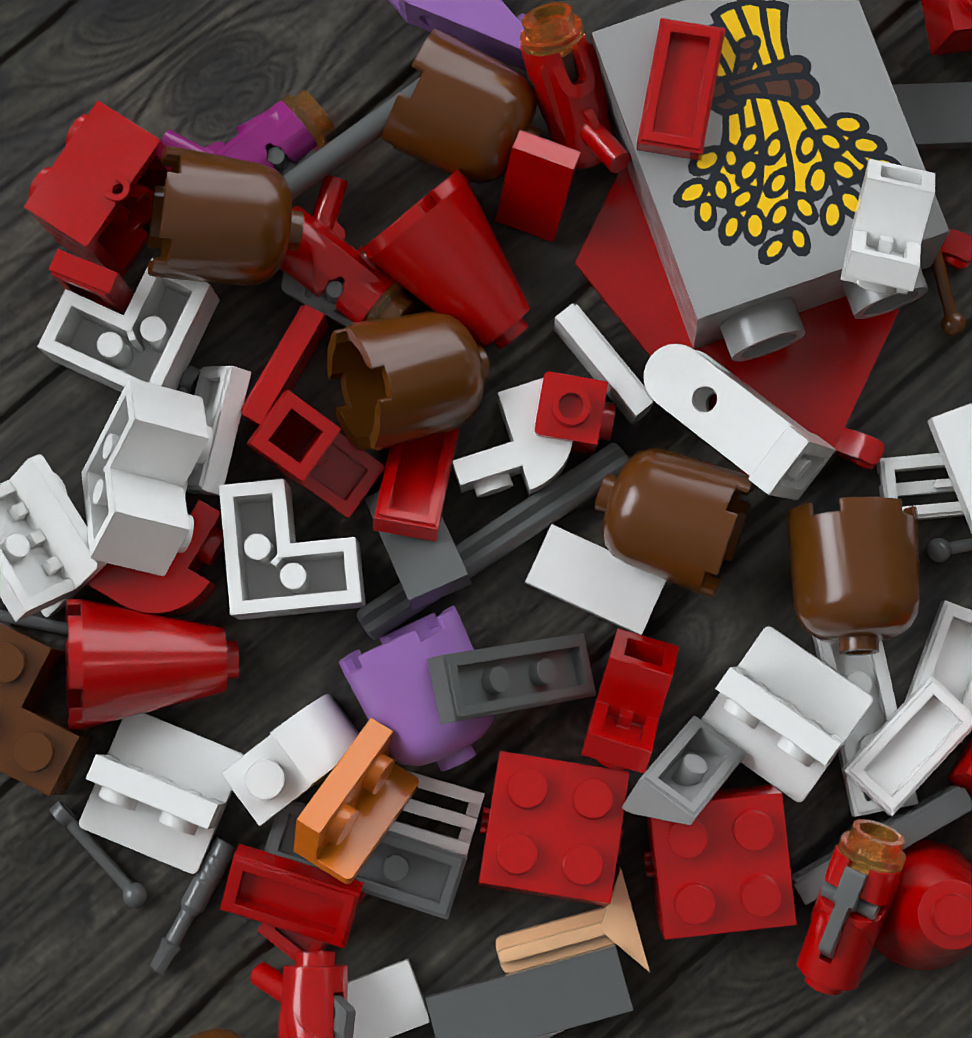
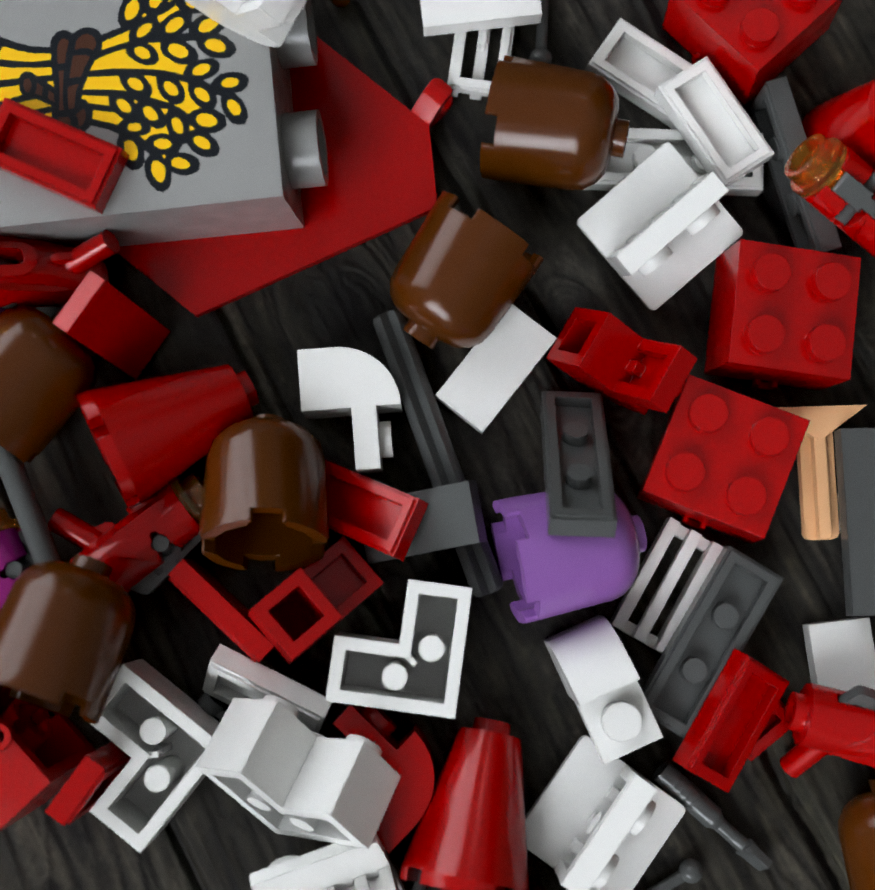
camera: 80 degrees left, 0 degrees up
orange bracket [294,718,419,884] -> none
red bracket [534,372,616,455] -> none
white tile [554,303,653,425] -> none
light grey slope [622,716,747,825] -> none
white piece [644,344,836,500] -> none

